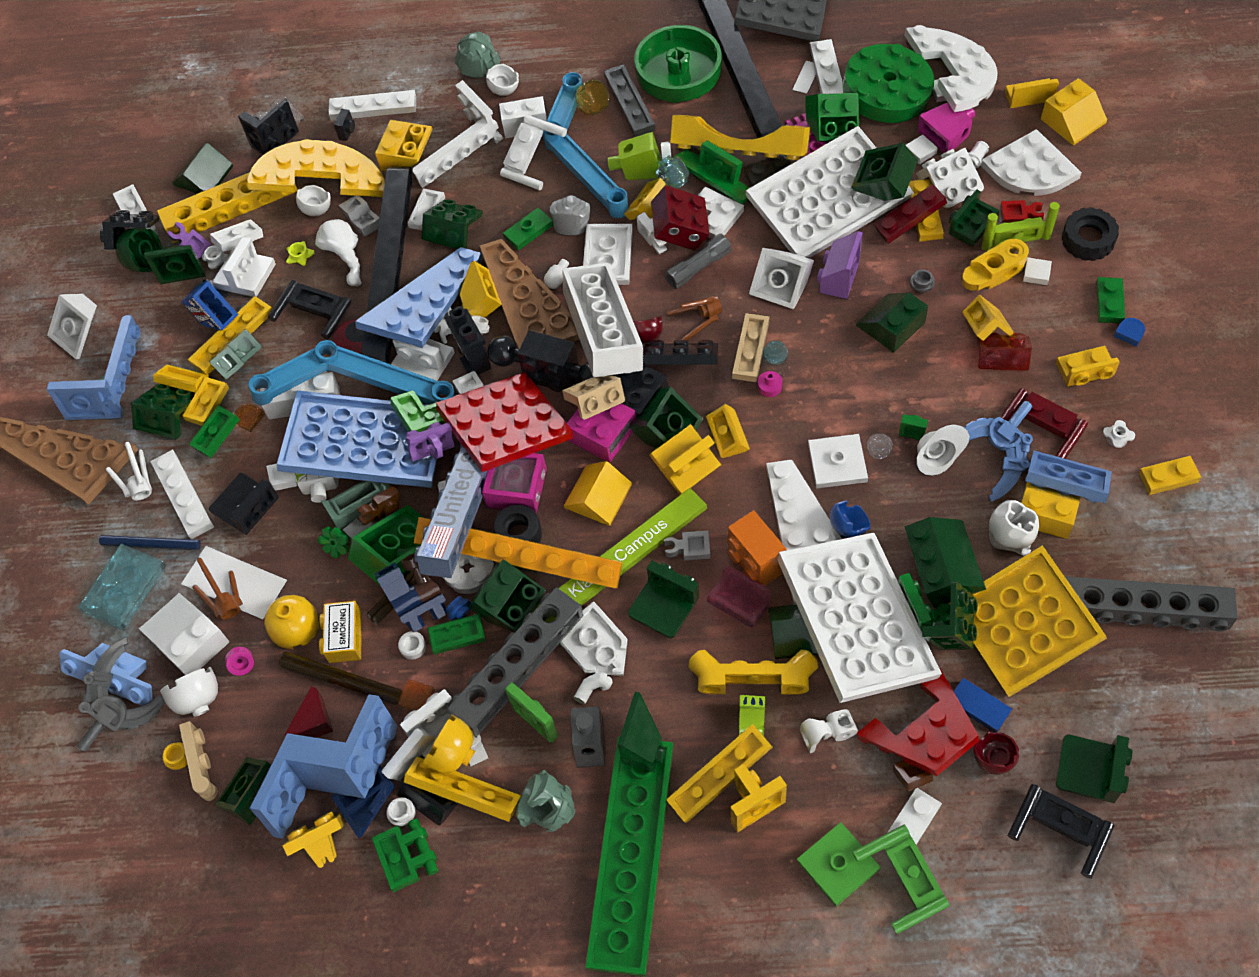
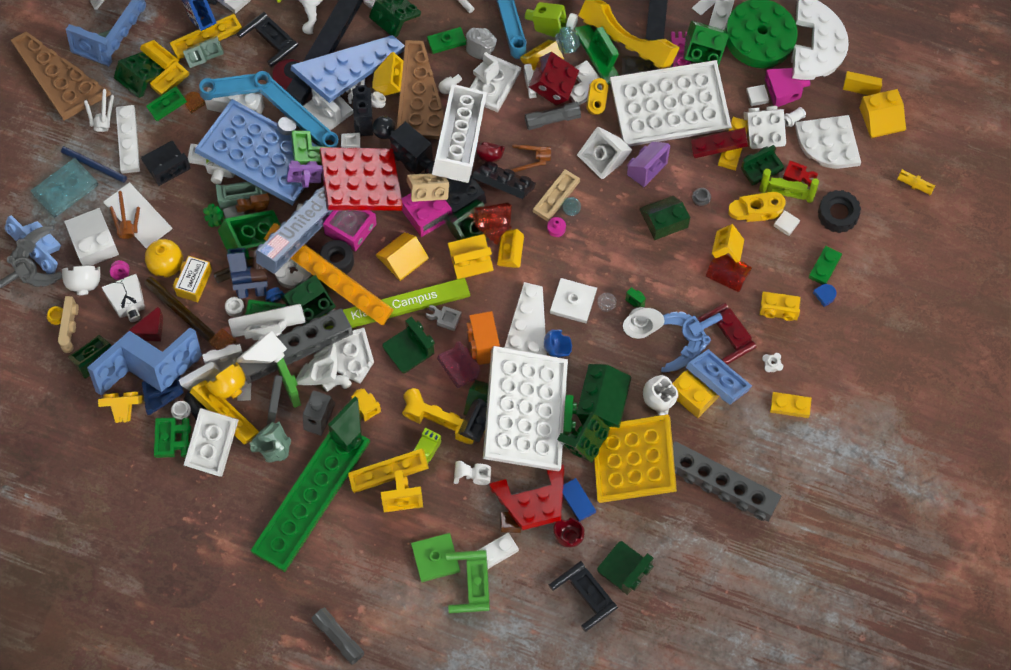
camera: 15 degrees right, 5 degrees up
dark green slope [851,142,918,201] -> none
none -> white torso [102,274,145,322]
none -> white plate [184,408,239,476]
none -> white bracket [228,304,306,340]
none -> white slope [236,331,287,363]
none -> dark grey tile [267,375,283,425]
none -> tile [277,117,296,135]
none -> white brick [296,343,337,385]
none -> yellow brick [351,388,381,422]
none -> black slope [458,398,487,442]
none -> white panel [473,52,499,85]
none -> clear red slope [475,203,512,245]
none -> yellow plate [586,78,608,115]
none -> yellow pin [897,169,936,196]

